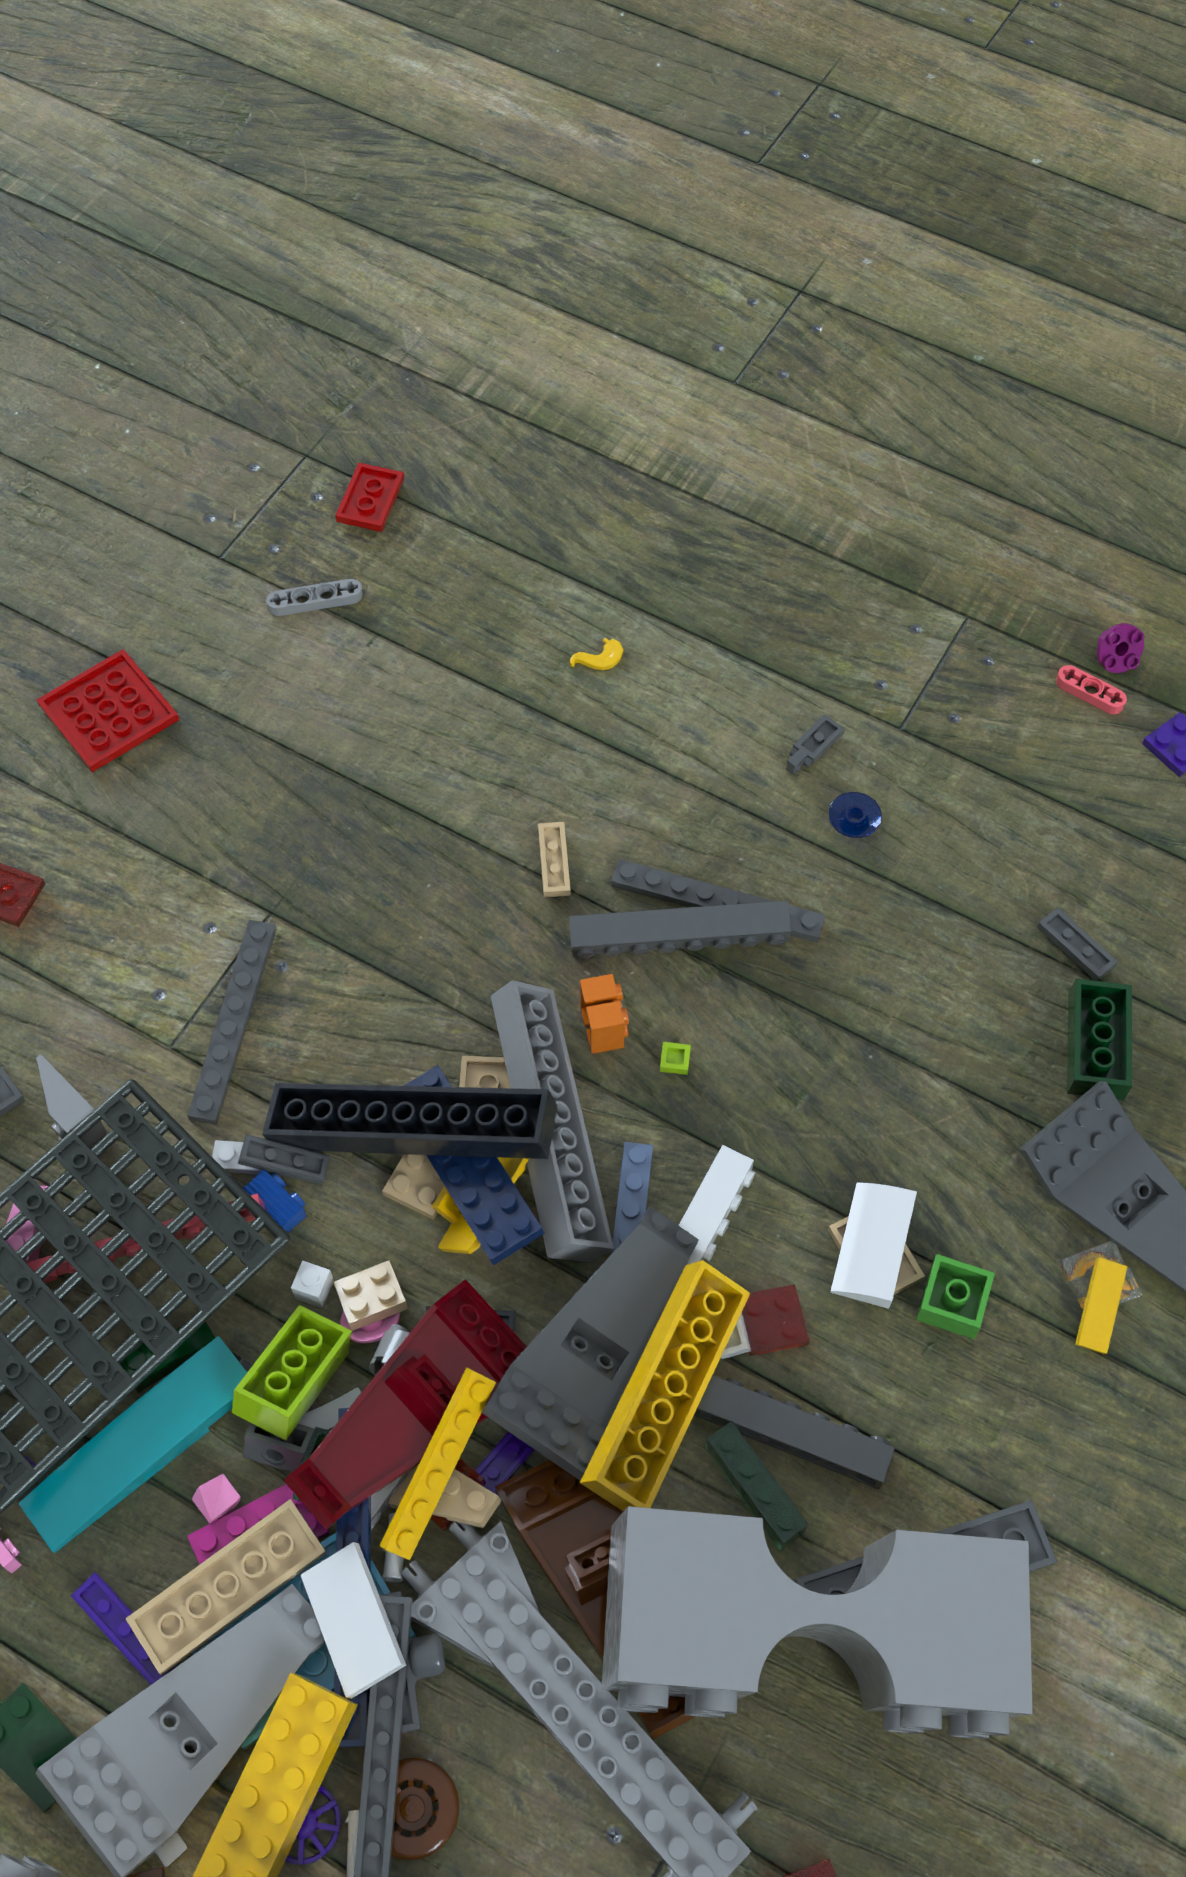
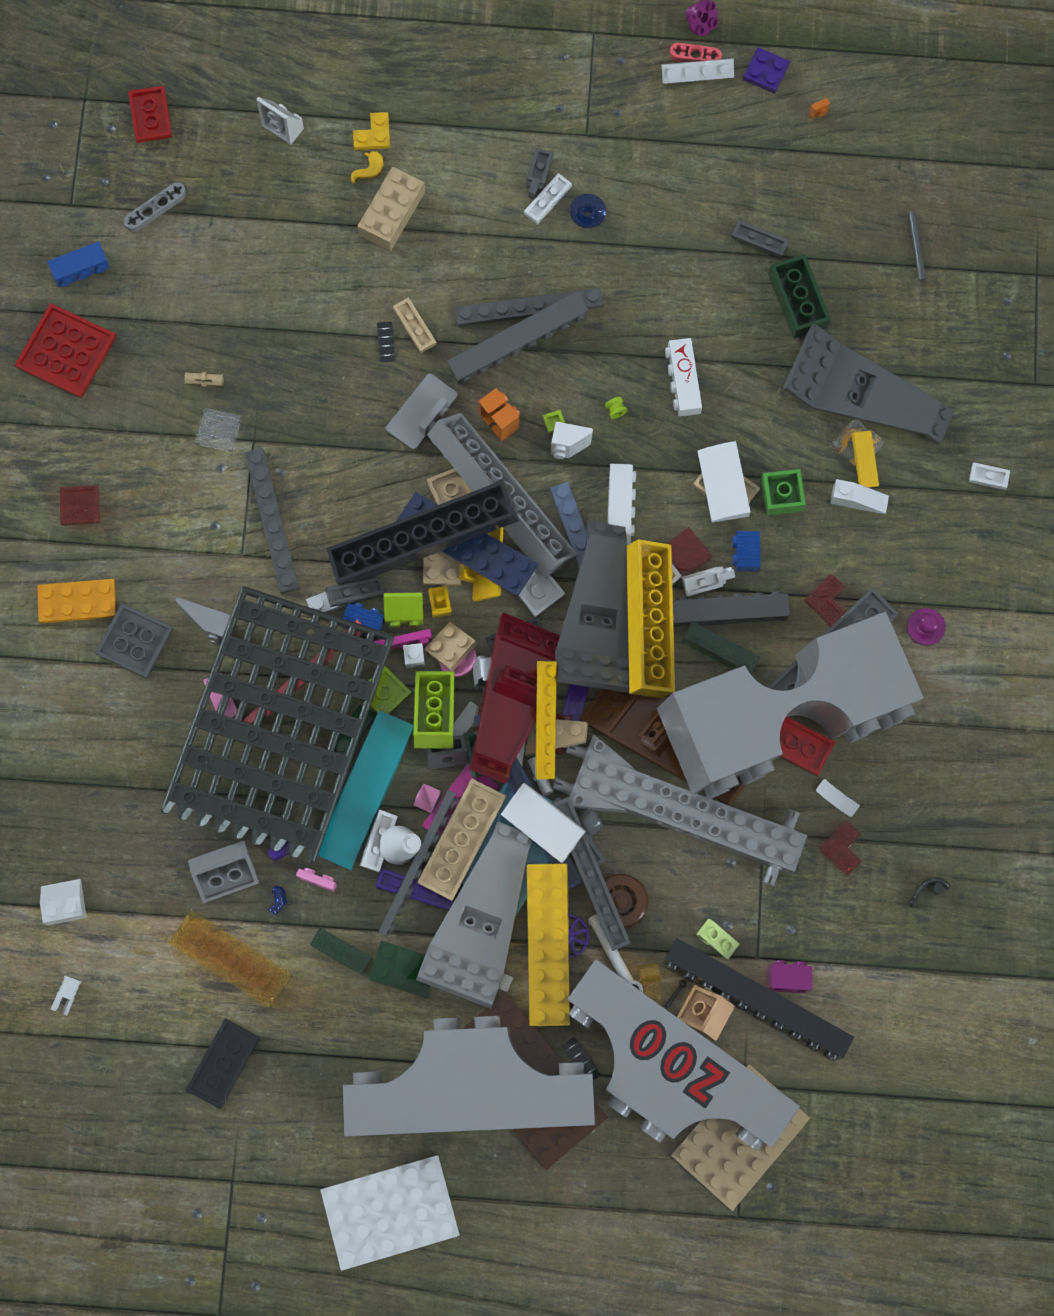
camera: 30 degrees left, 15 degrees up
none -> blue brick [47,241,110,288]
none -> tan pin [184,372,224,387]
none -> clear plate [195,408,241,452]
none -> white slope [256,97,304,145]
none -> yellow plate [353,112,390,150]
none -> tan brick [357,167,425,251]
none -> white plate [359,810,398,872]
none -> lime plate [368,666,412,715]
none -> dark pink plate [374,629,432,653]
none -> black sticker [377,321,395,362]
none -> dark grey plate [378,790,457,937]
none -> white cone [380,826,421,865]
none -> lime slope [384,593,424,628]
none -> light grey bracket [386,374,458,450]
none -> yellow slope [428,586,452,618]
none -> white plate [518,569,566,617]
none -> white tile [524,173,572,225]
none -> white slope [550,422,593,459]
none -> lime wheel [605,397,628,419]
none -> white plate [661,58,734,84]
none -> white brick [665,338,702,417]
none -> white hinge [681,566,735,596]
none -> blue brick [732,531,760,572]
none -> red plate [779,716,835,777]
none -> clear red plate [804,574,845,627]
none -> white sticker [816,779,860,817]
none -> white slope [830,479,889,514]
none -> magenta plate [907,608,946,646]

